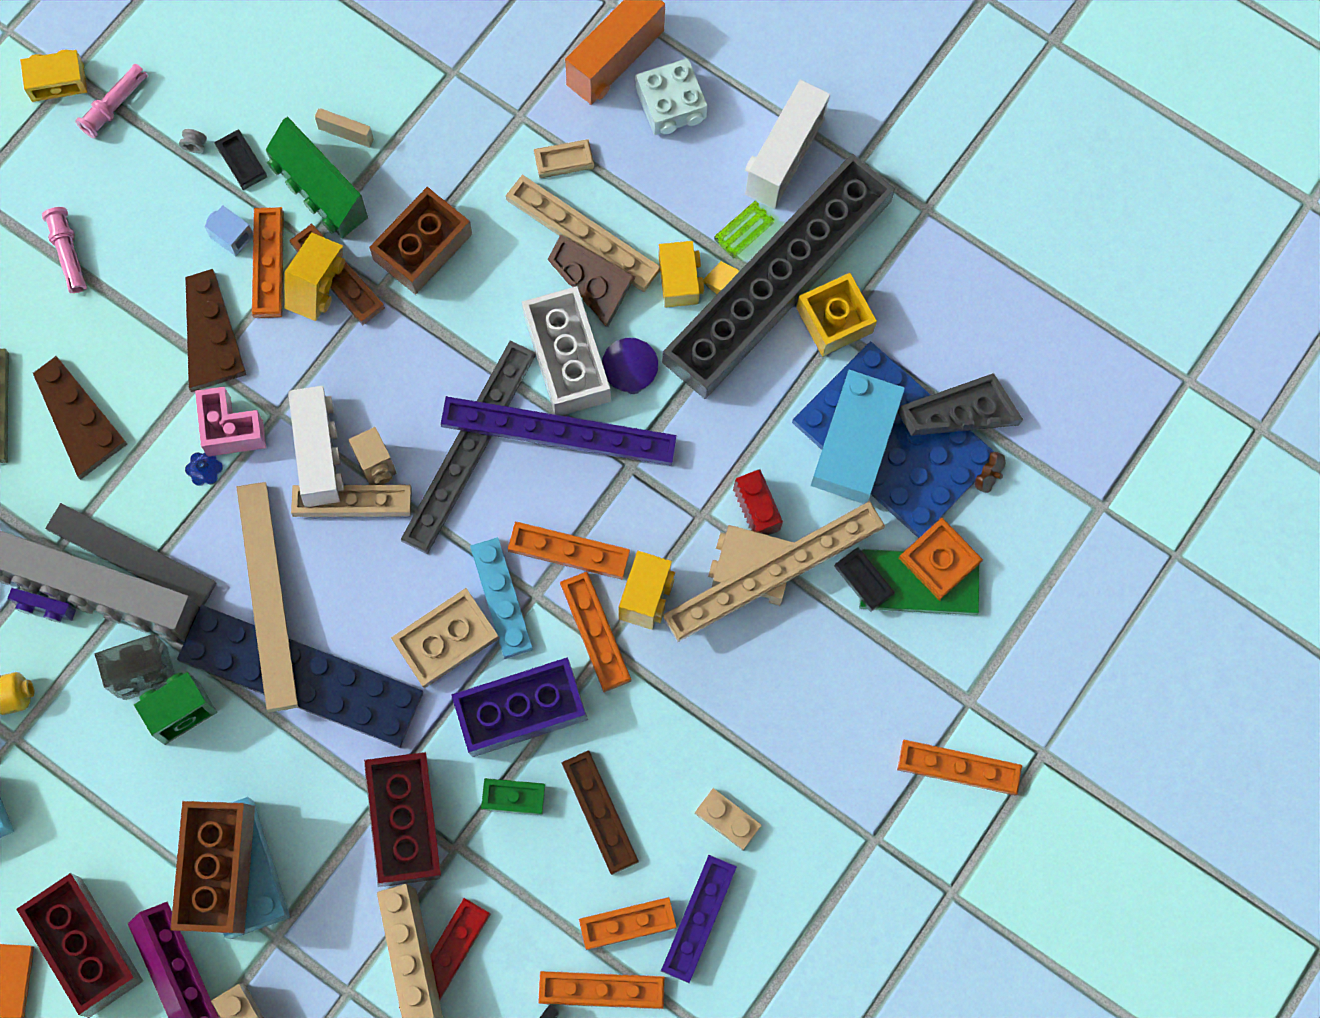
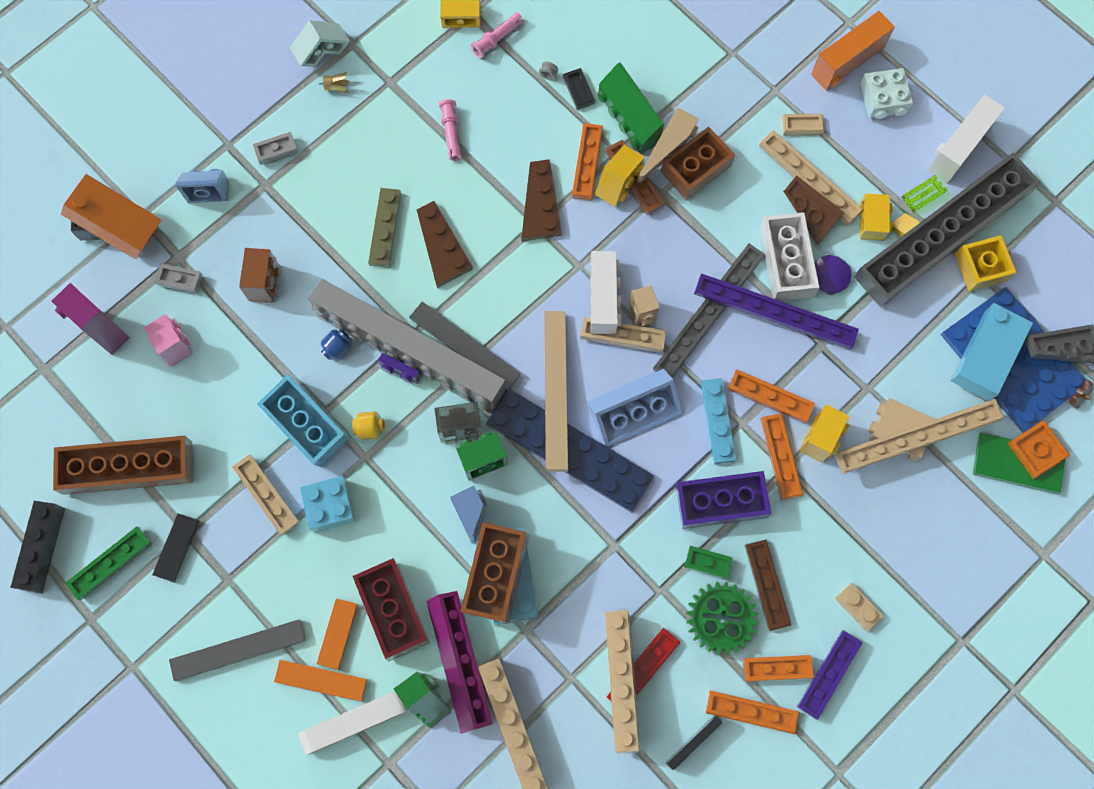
camera: 15 degrees right, 0 degrees up
clear blue plant [185,452,223,486] -> none
bright pink brick [195,386,266,457] -> none
light blue brick [204,205,253,256] -> none
tan tile [315,108,374,148] -> none
dark red brick [364,752,441,887] -> none
tan plate [391,588,500,689] -> none
red brick [733,469,783,535] -> none
black tile [834,547,895,612] -> none
orange tile [897,739,1022,796] -> none
none -> medium blue slope [450,486,487,543]
none -> light blue slope [587,369,683,447]
none -> tan wedge [637,107,699,183]
none -> green gear [686,582,759,655]

